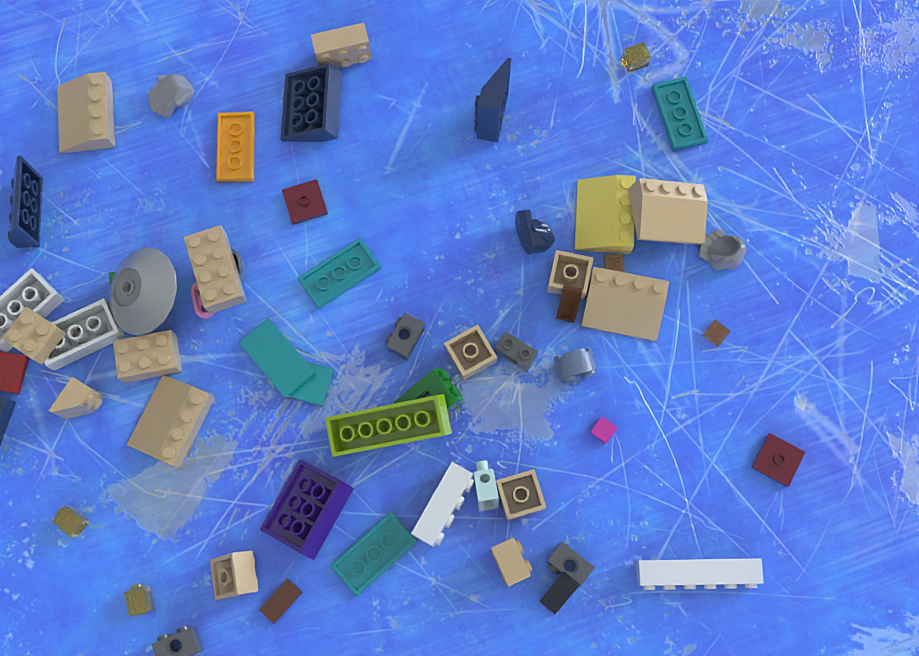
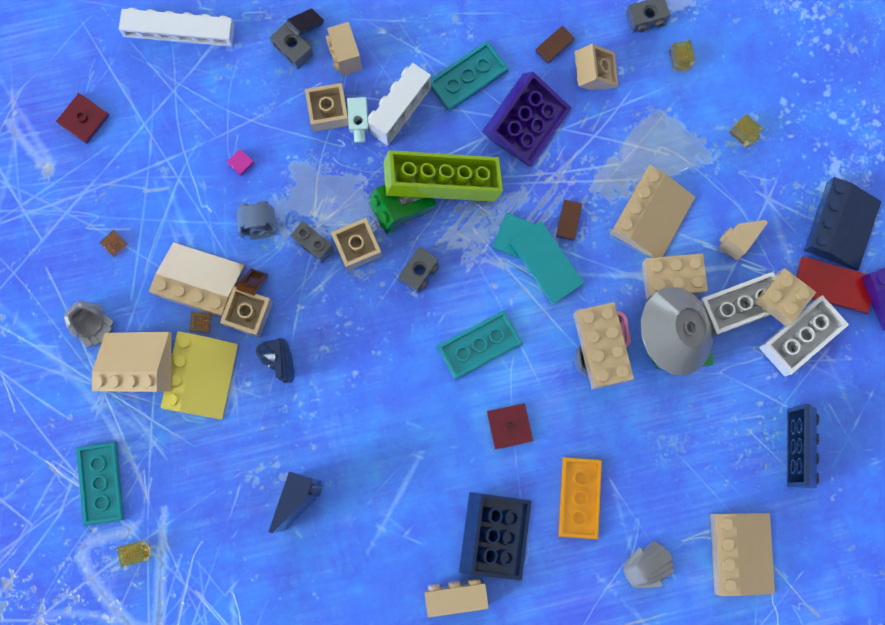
camera: 175 degrees left, 5 degrees up
none -> reddish brown tile [556,200,582,241]

